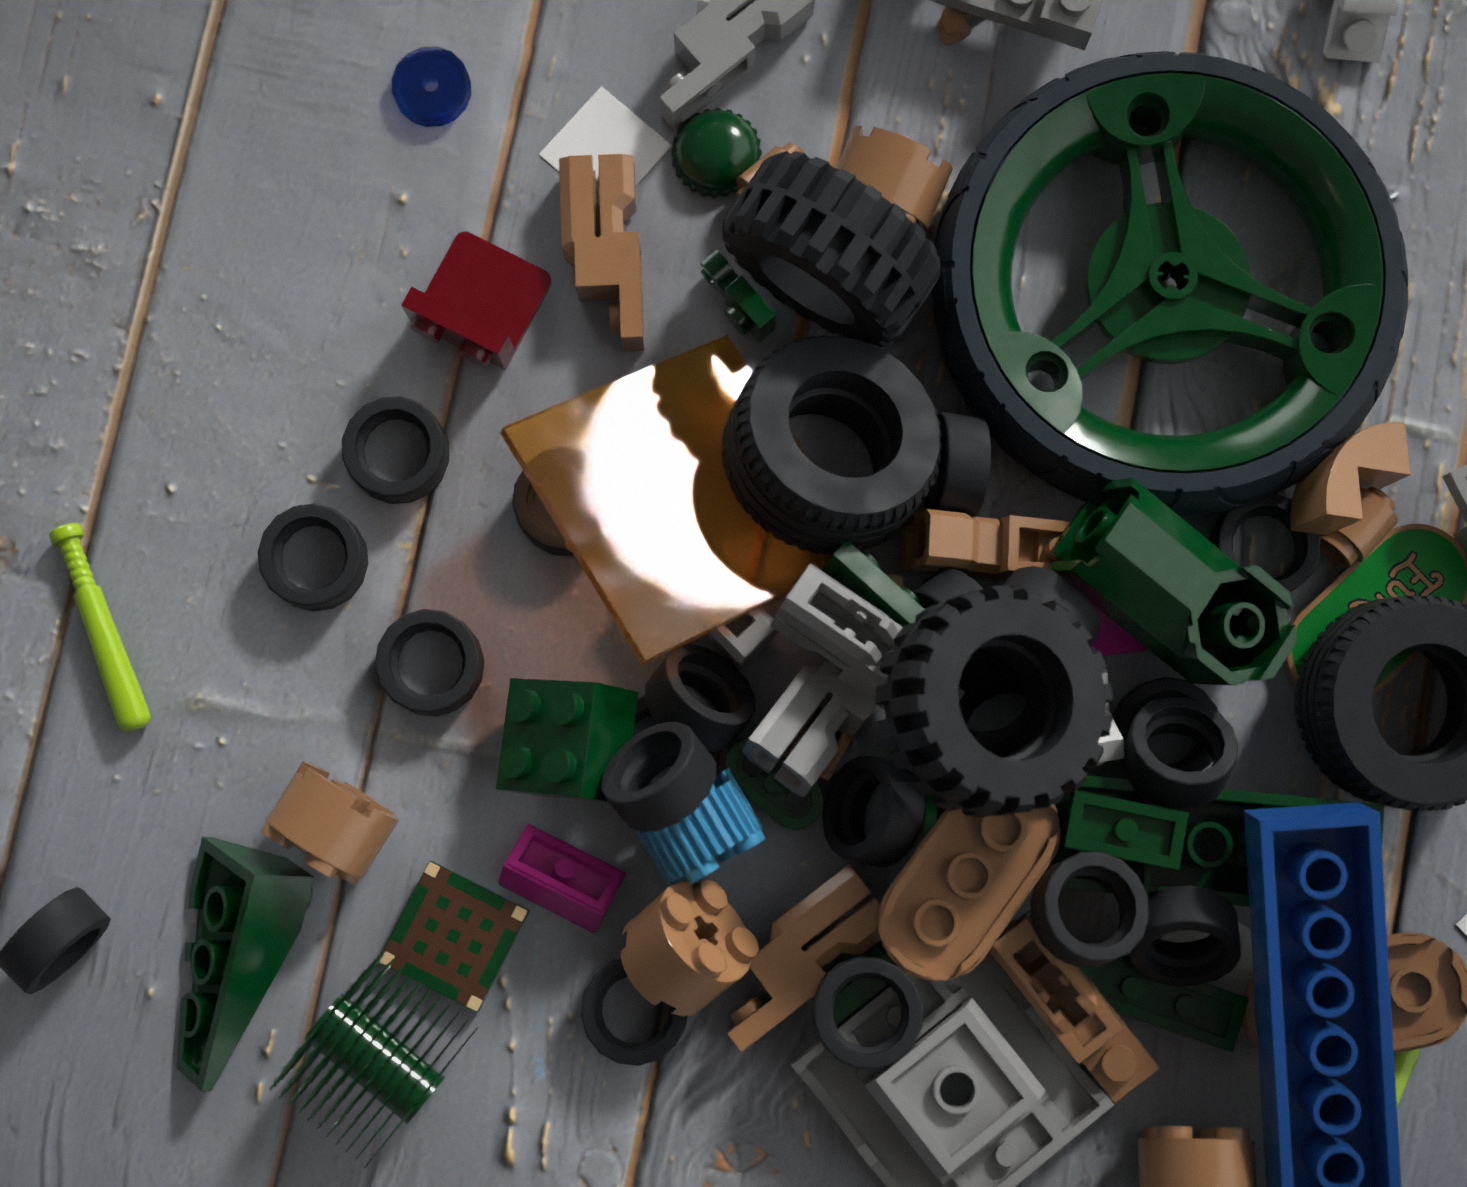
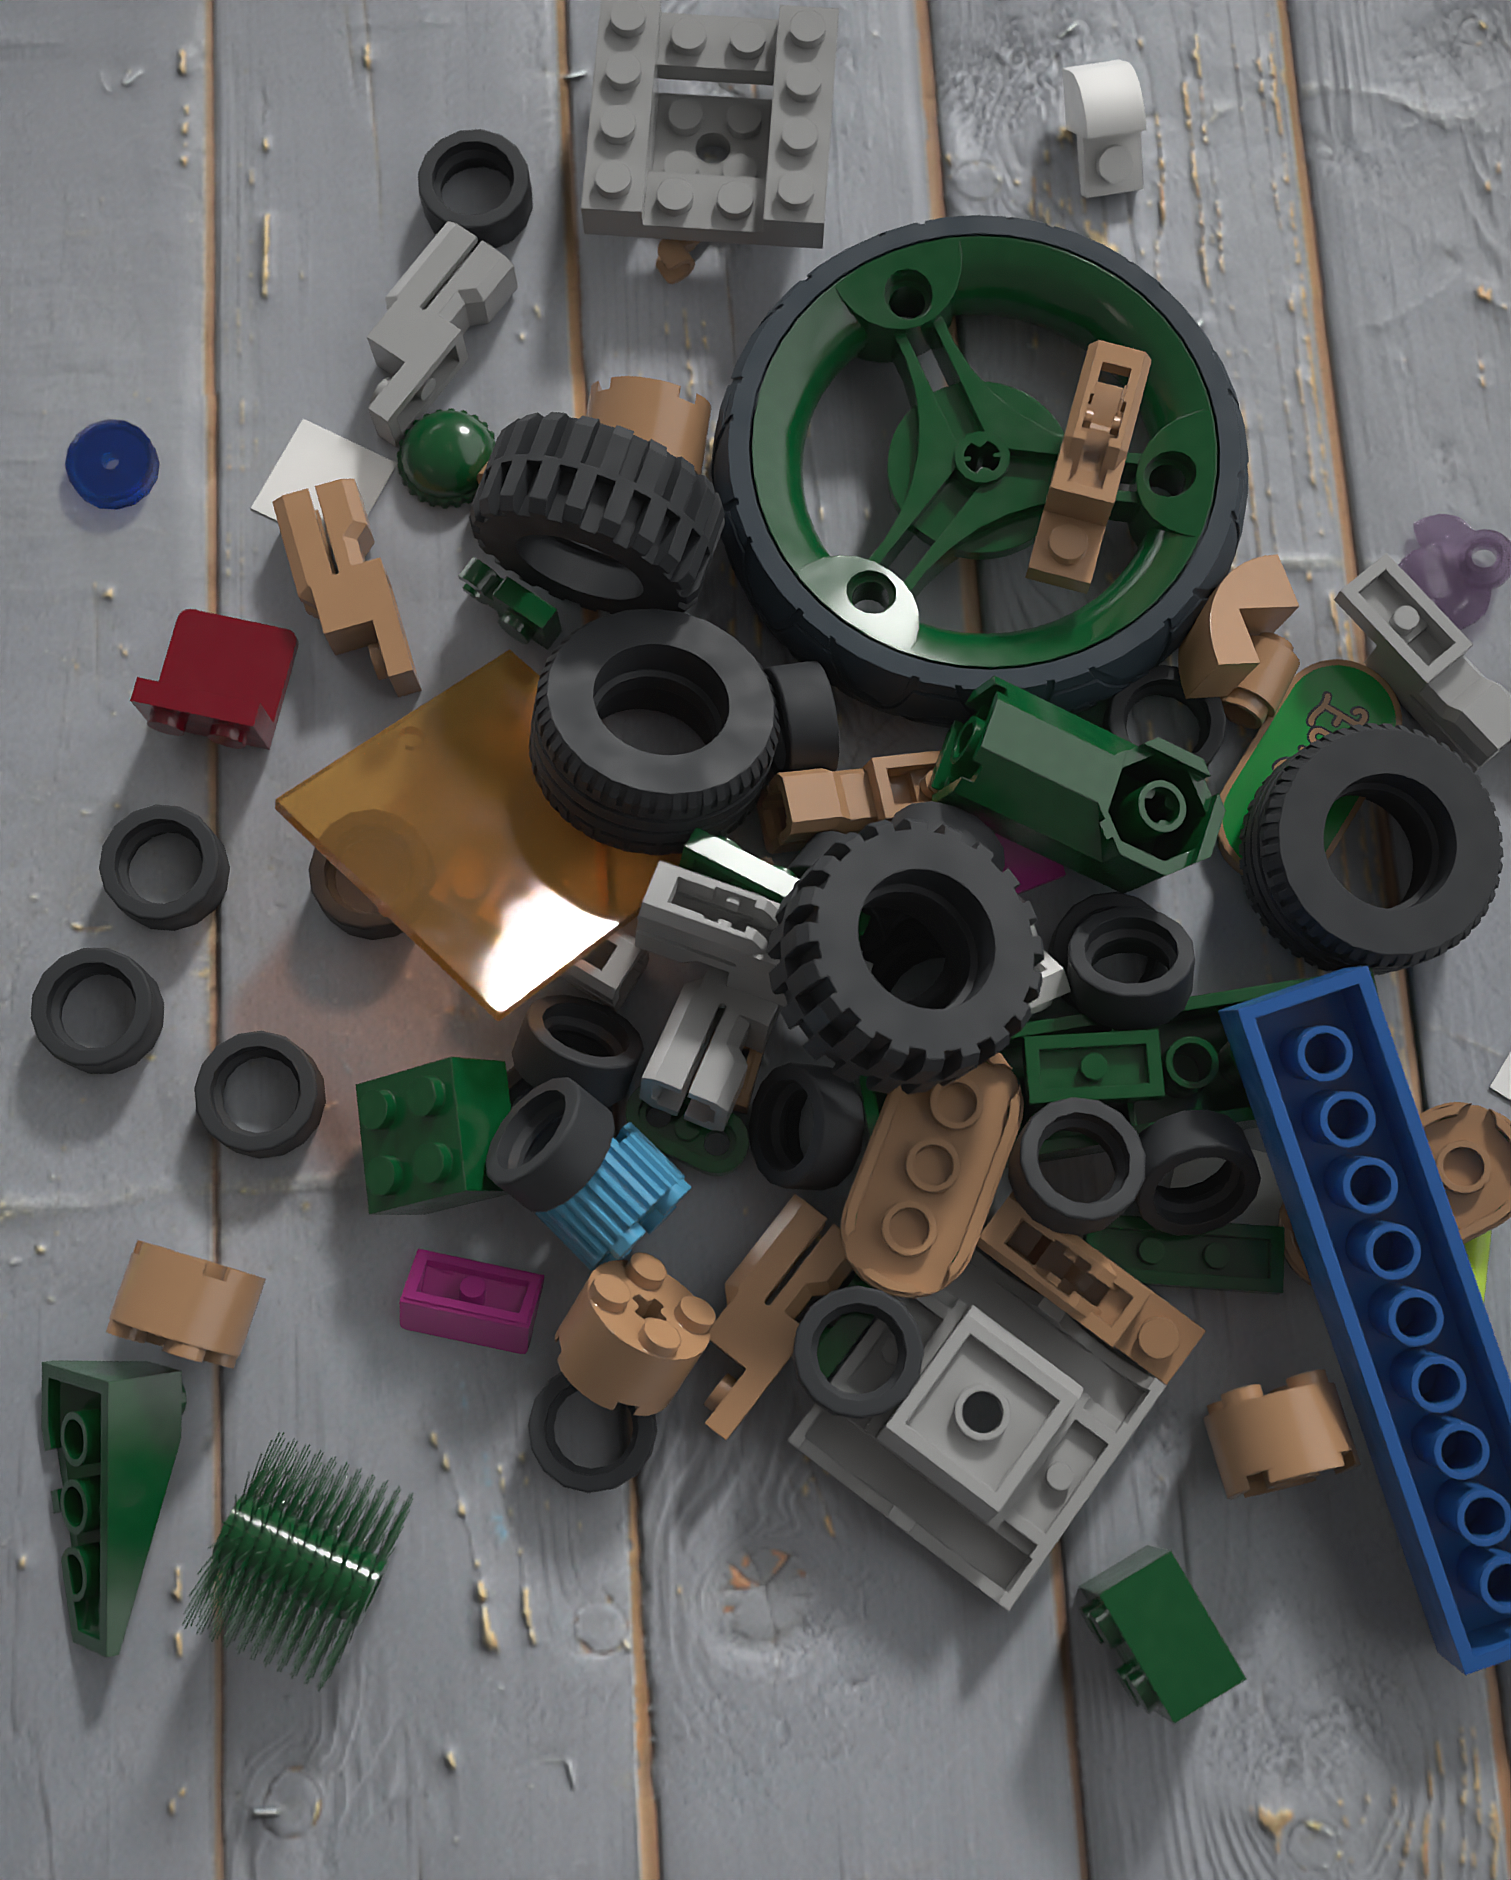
camera: 15 degrees left, 5 degrees down
tile [379,861,530,1012] -> none
none -> medium nougat plate [1025,340,1152,594]

